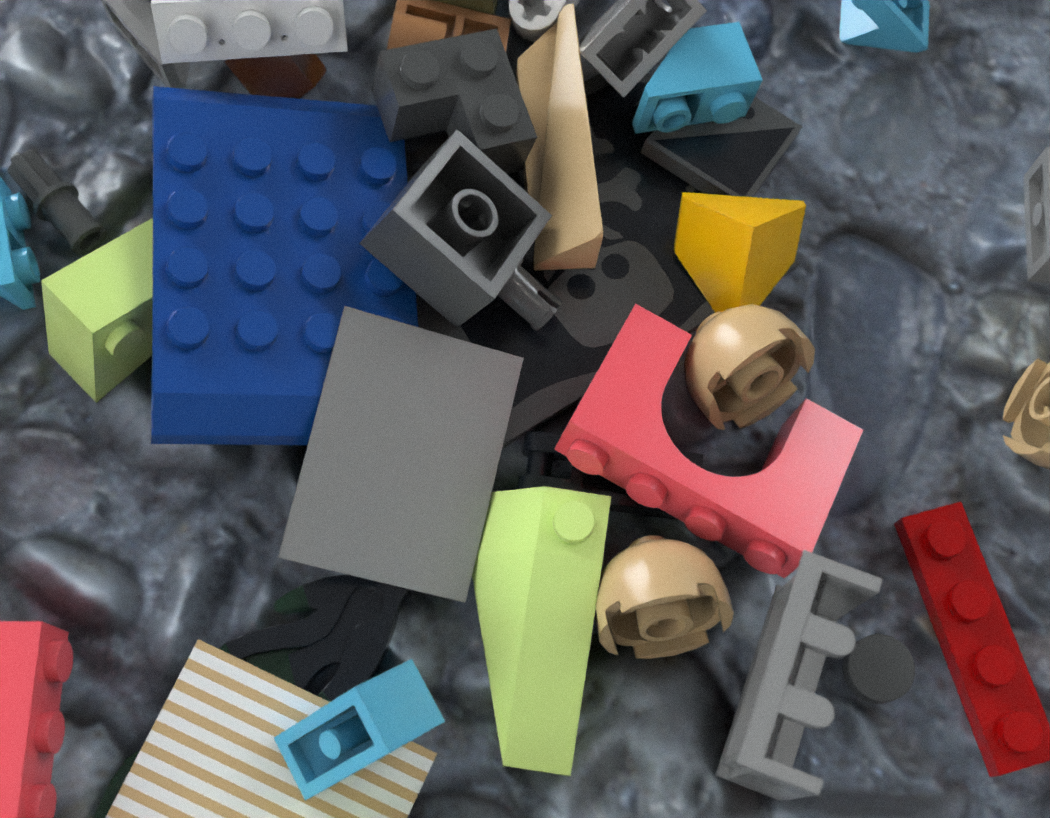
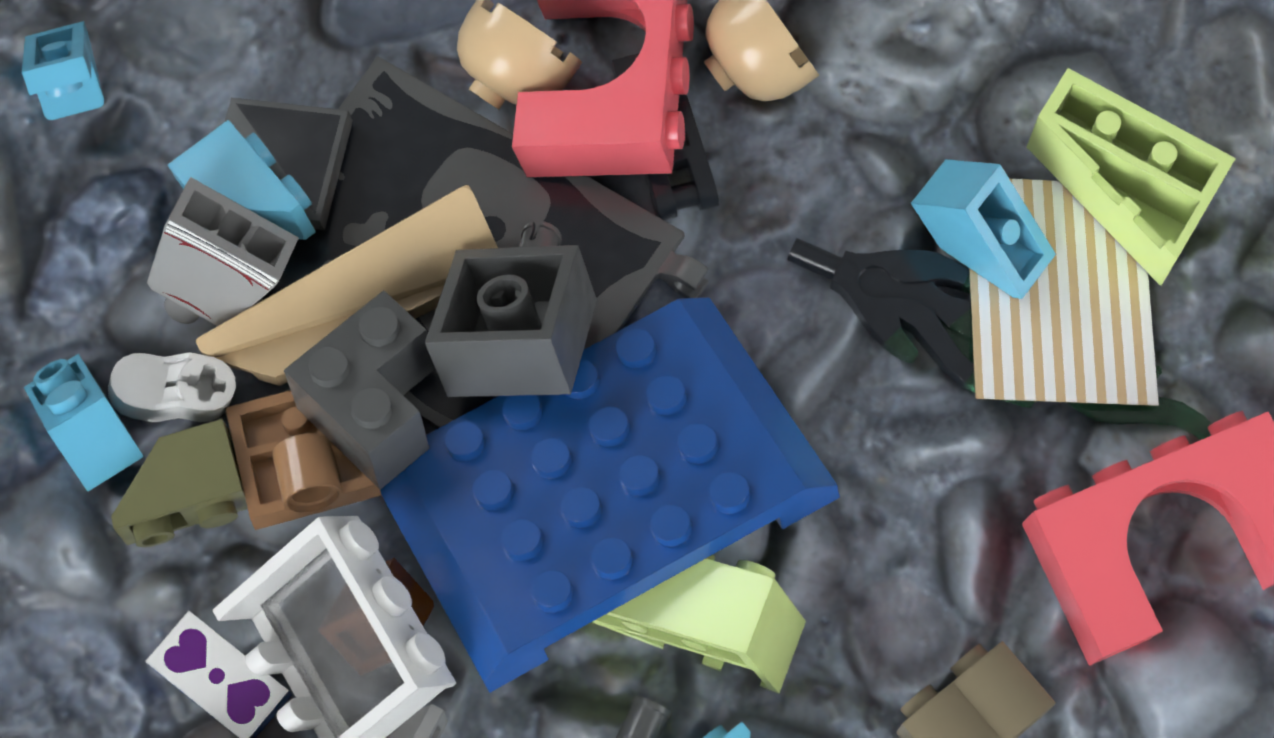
camera: 110 degrees left, 0 degrees up
light grey sticker [278,306,524,603] -> none
yellowish green wedge [472,486,611,777] -> none
yellow slope [674,192,806,313] -> none

